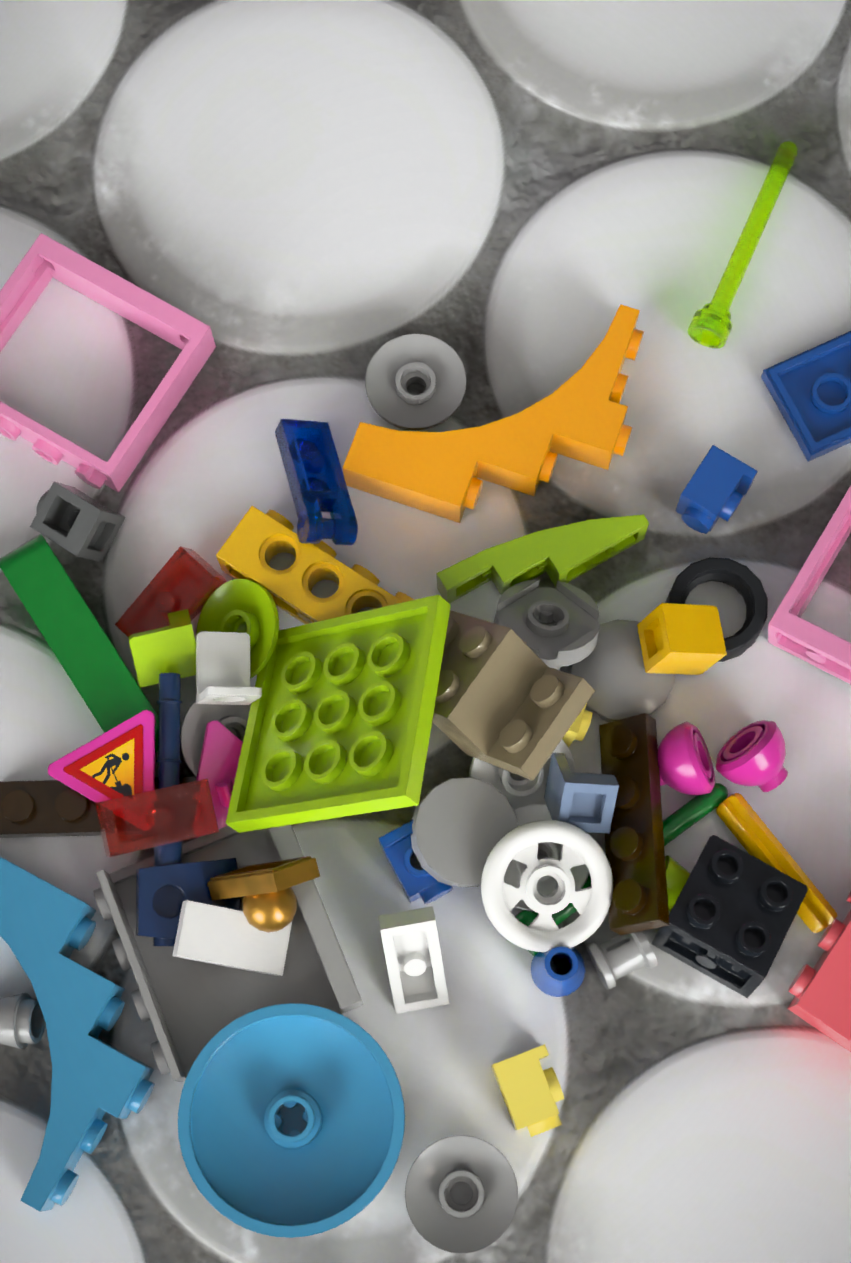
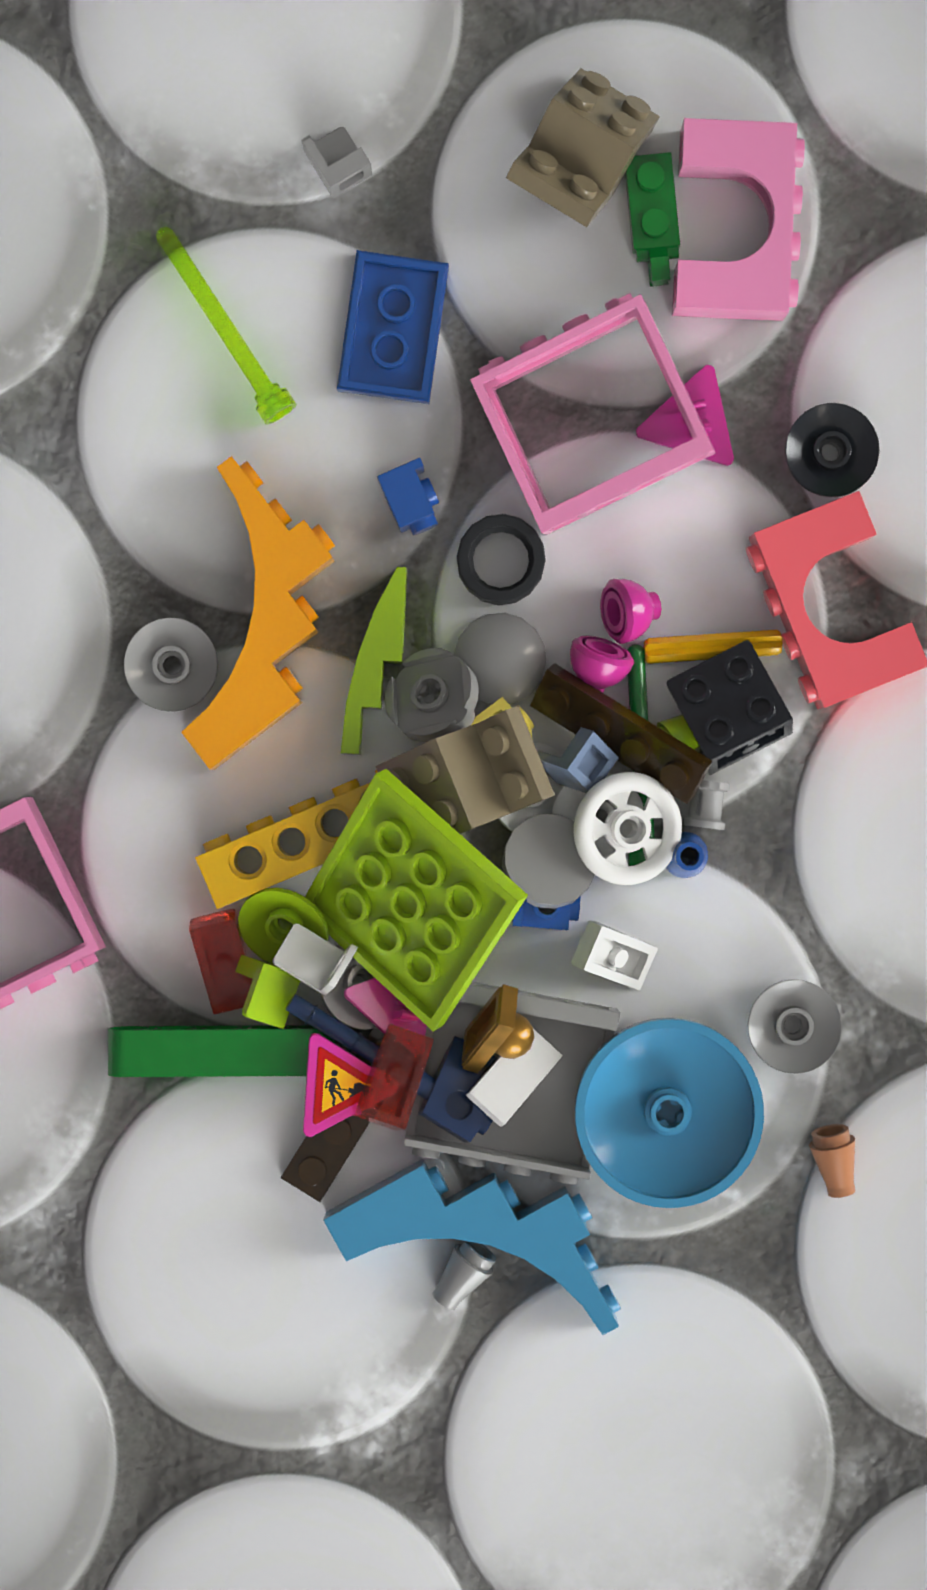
camera: 60 degrees left, 15 degrees up
dark grey brick [30,481,126,562] -> none
clear blue plate [275,419,358,546] -> none
light yellow brick [491,1044,564,1137] -> none
yellow panel [637,603,727,675] -> none

